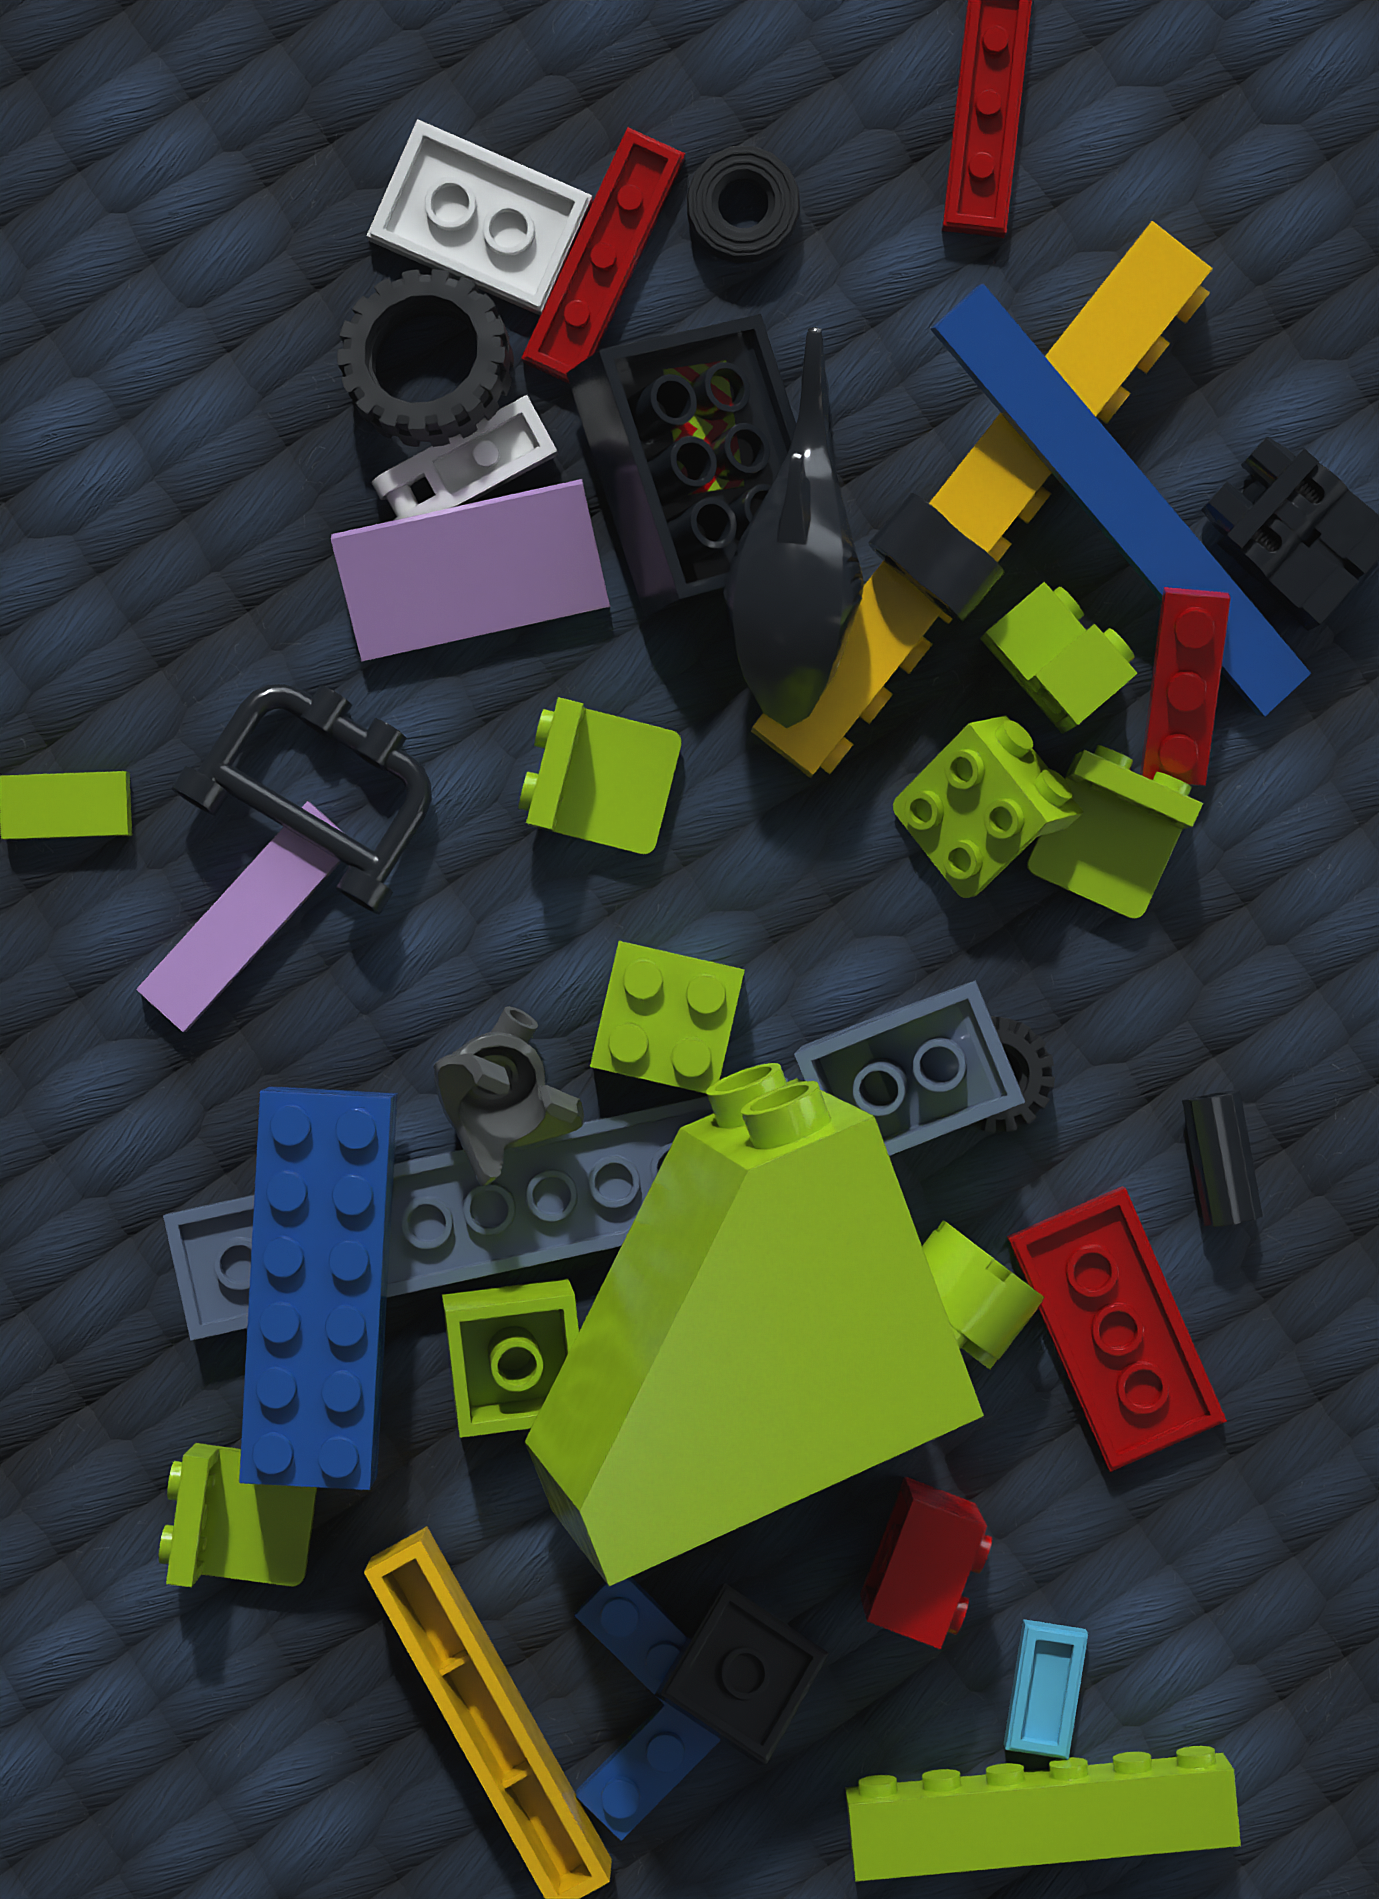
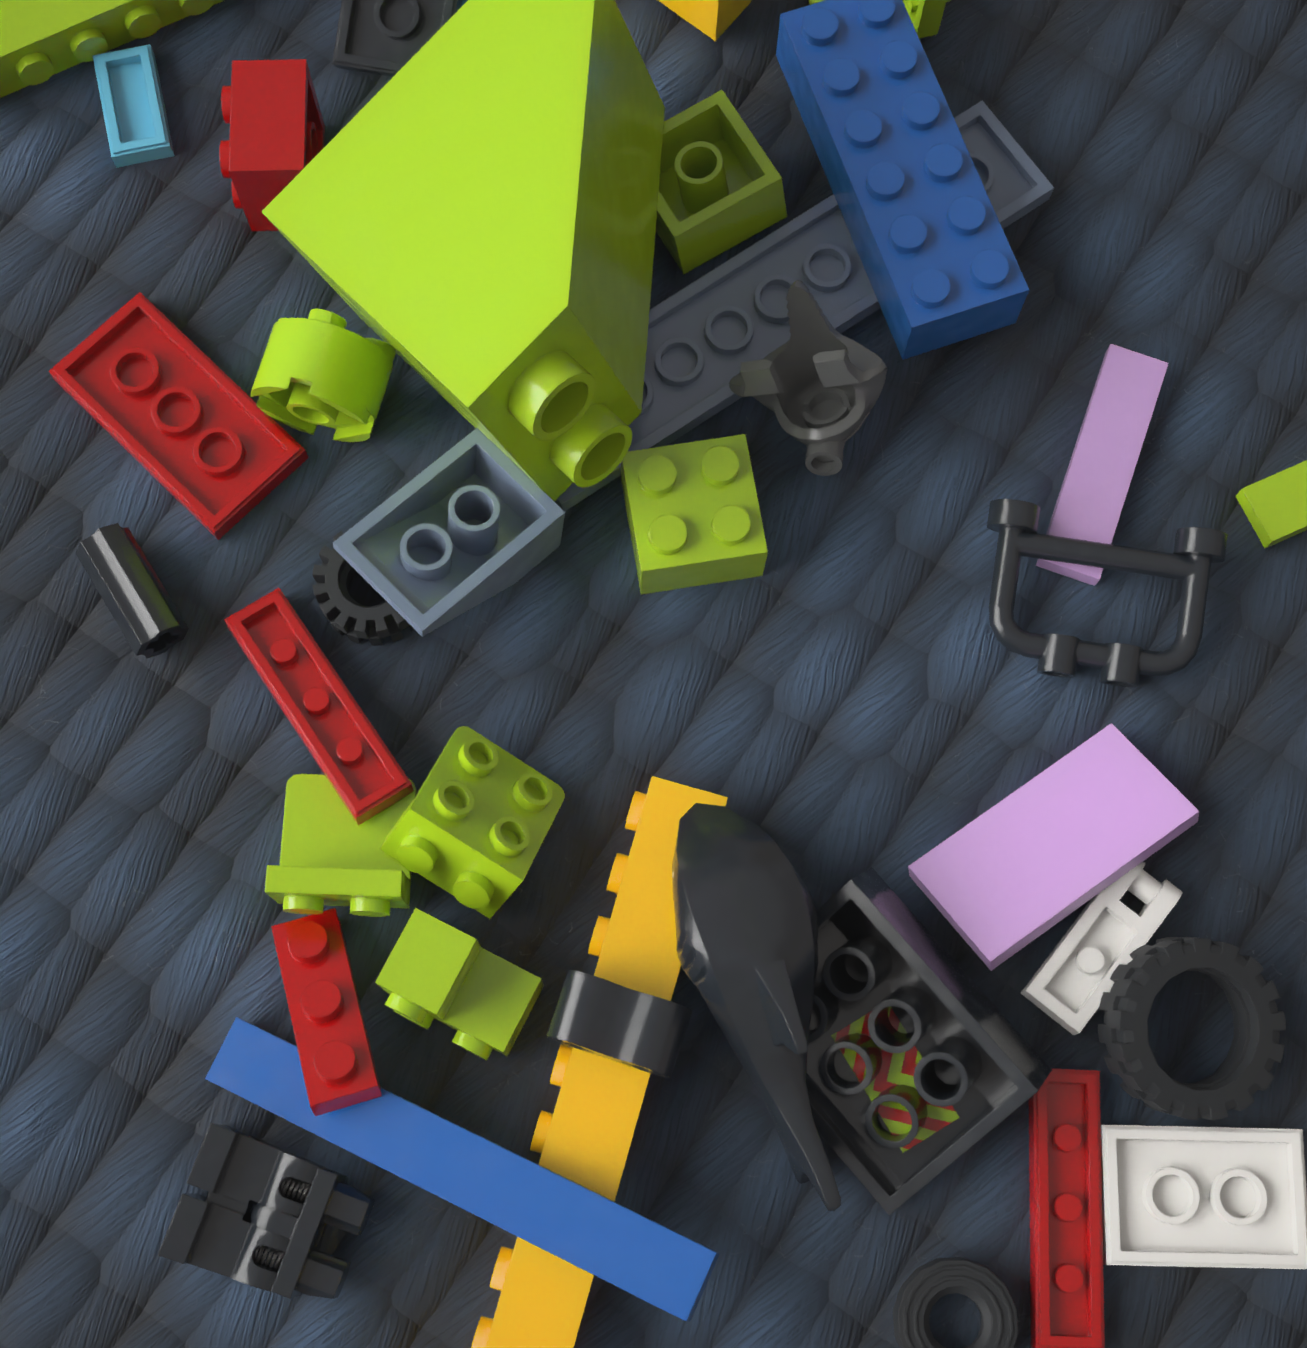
camera: 160 degrees right, 15 degrees down
lime bracket [518,697,682,855] -> none
none -> red tile [224,588,414,826]

